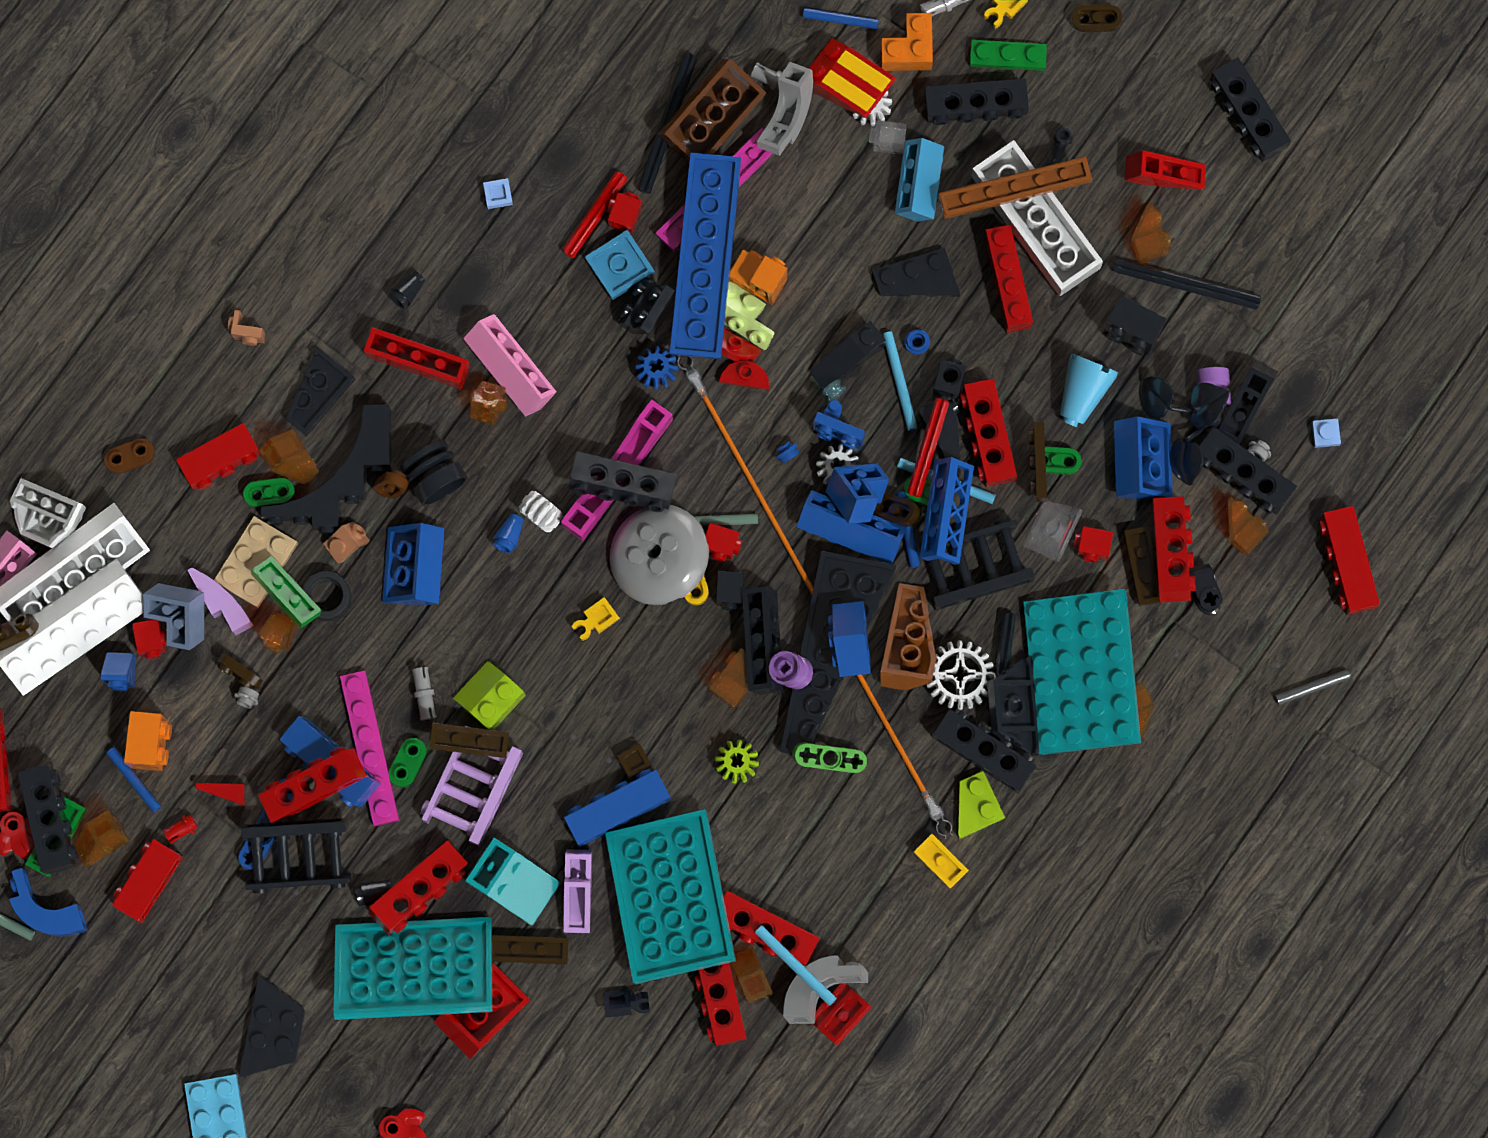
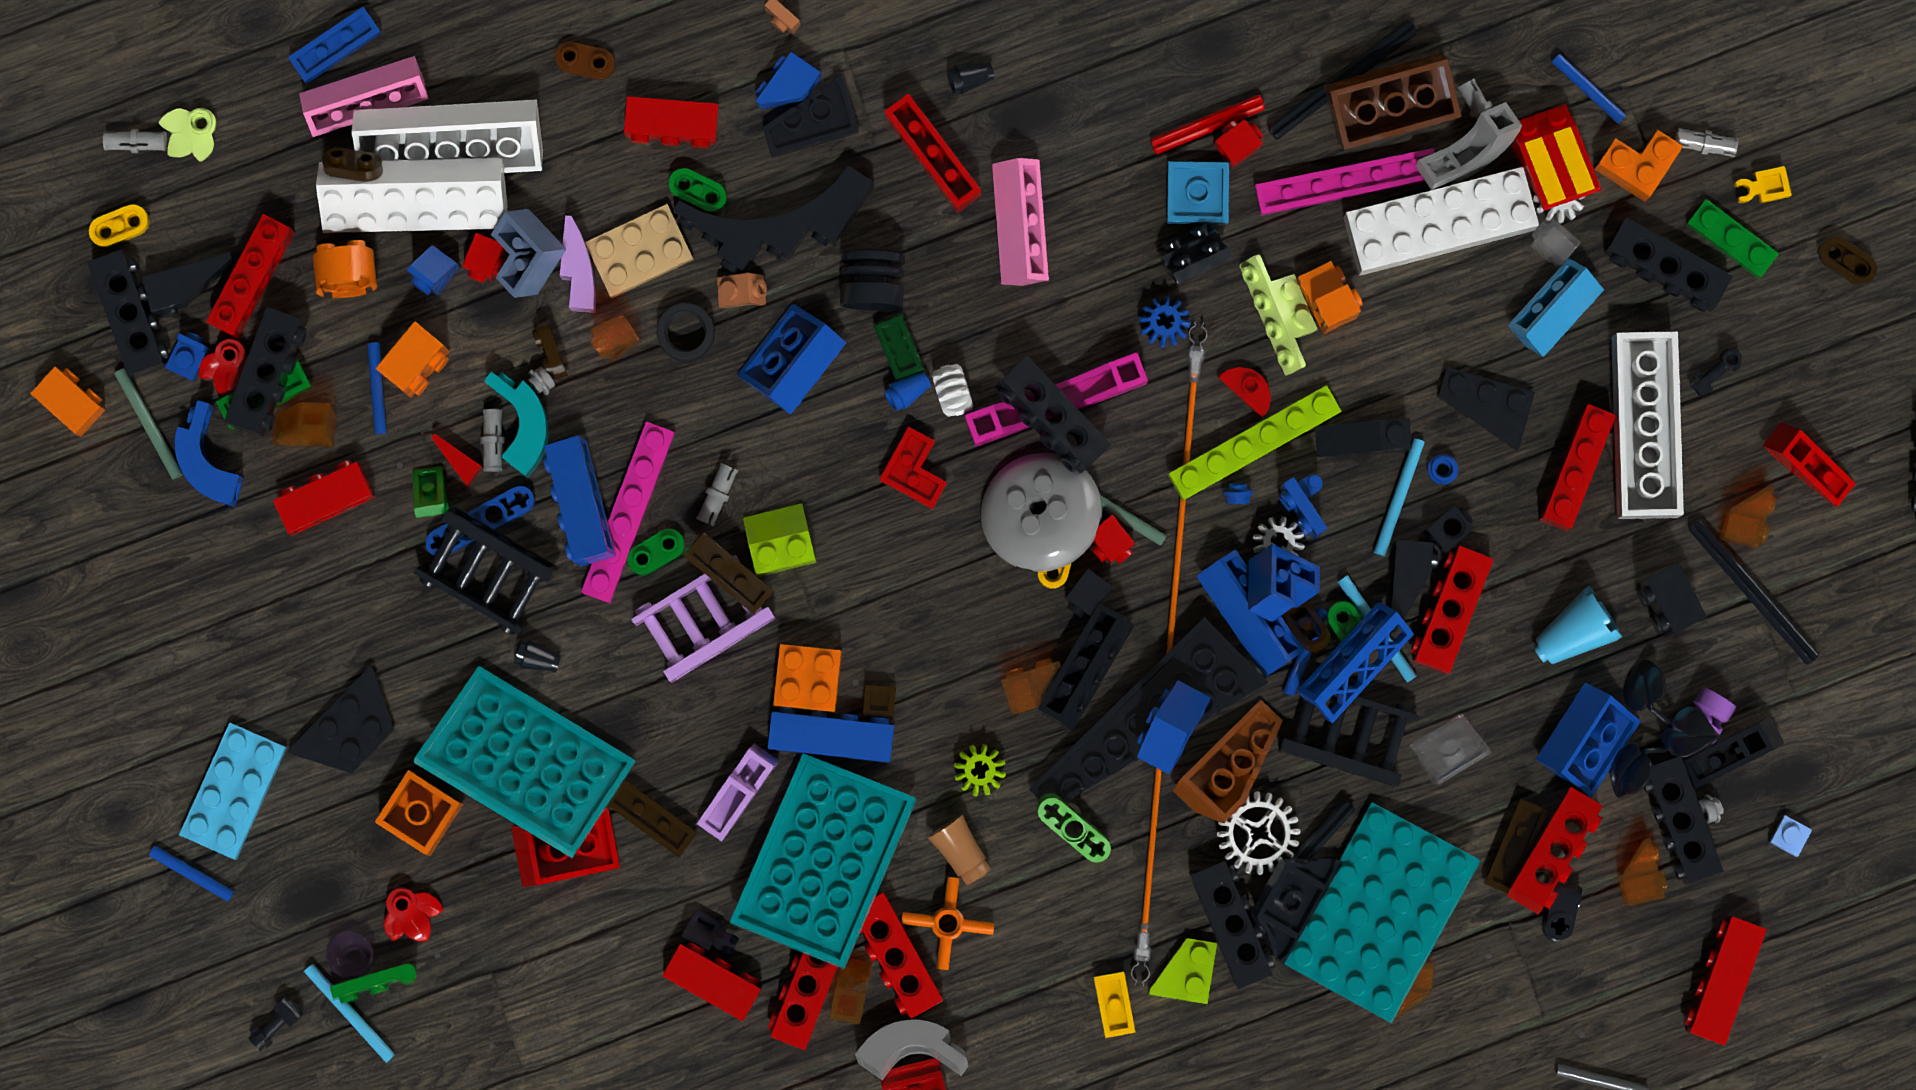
camera: 30 degrees right, 5 degrees up
white wedge [10,478,86,548] -> none
red pin [163,815,198,844] -> none
plate [251,556,322,628] -> none
red brick [258,747,367,823] -> none
clear orange slope [259,429,319,485] -> none
red brick [368,840,468,936] -> none
reddish brown plate [373,470,409,499] -> none
slope [466,838,561,926] -> none
clear orange brick [469,381,508,425] -> none
light blue plate [483,178,513,209] -> none
yellow plate [572,597,620,641] -> none
blue plate [670,153,742,359] -> none
red plate [722,328,761,362] -> none
medium azure bar [755,926,837,1006] -> none
medium lavender wheel [769,651,813,689] -> none
clear light blue bush [821,379,847,403] -> none
red axle [907,398,949,497] -> none
dark orange tile [938,156,1092,219] -> none
dark brown plate [1029,422,1047,502] -> none
green plate [1032,447,1082,475] -> none
red brick [1073,527,1113,563] -> none
none -> orange brick [312,240,377,298]
none -> orange brick [375,770,464,856]
none -> green slope [412,466,449,518]
none -> light grey pin [480,409,505,472]
none -> teal arch [484,371,549,478]
none -> red brick [662,941,762,1021]
none -> blue slope [755,52,822,109]
none -> orange brick [773,644,842,713]
none -> dark green plate [873,314,925,381]
none -> red plate [879,426,947,510]
none -> orange bar [901,877,994,970]
none -> medium nougat plant [927,814,990,885]
none -> lime plate [1167,385,1342,501]
none -> white brick [1343,167,1539,276]

